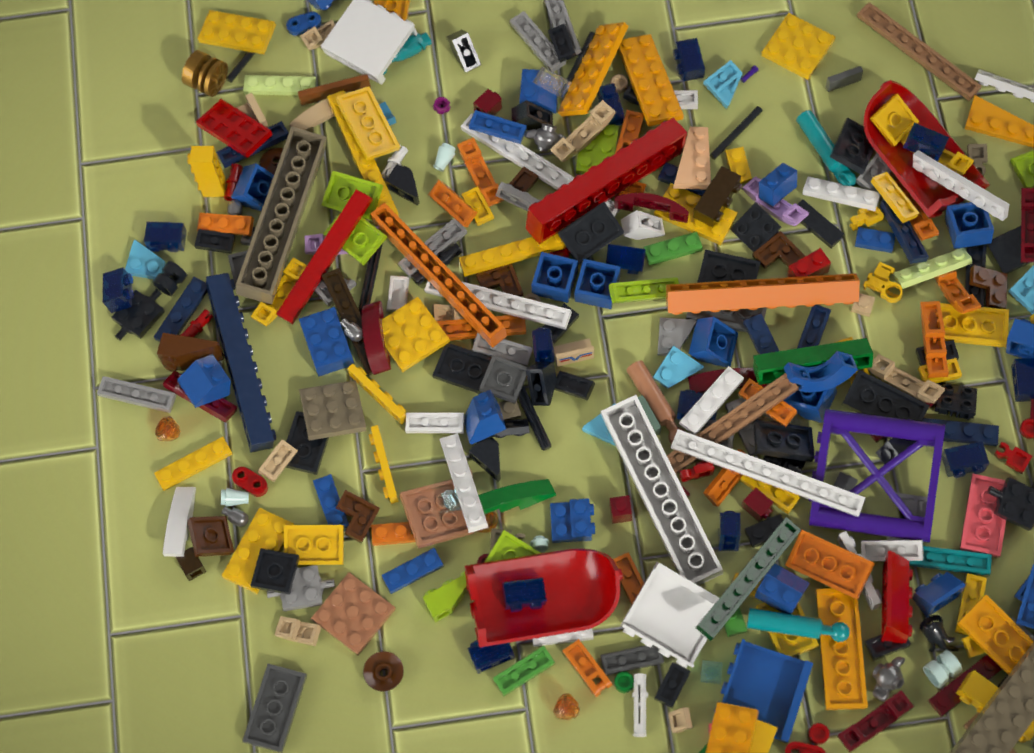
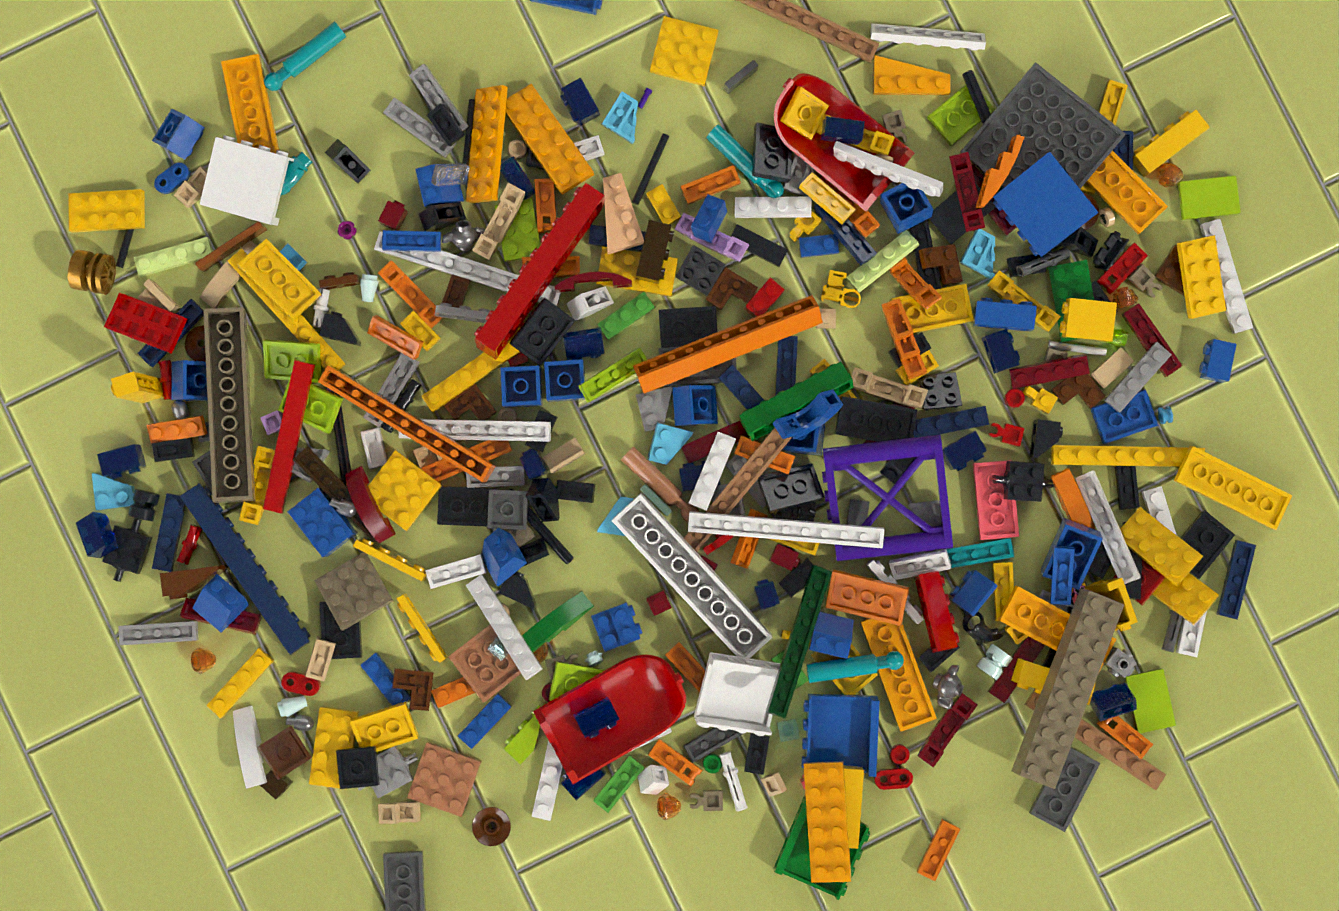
camera: 20 degrees left, 20 degrees up
none -> reddish brown plate [319,272,360,290]
none -> white plate [532,741,563,821]
none -> white panel [638,765,669,795]
none -> orange plate [681,165,741,205]
none -> dark tan plate [690,790,723,811]

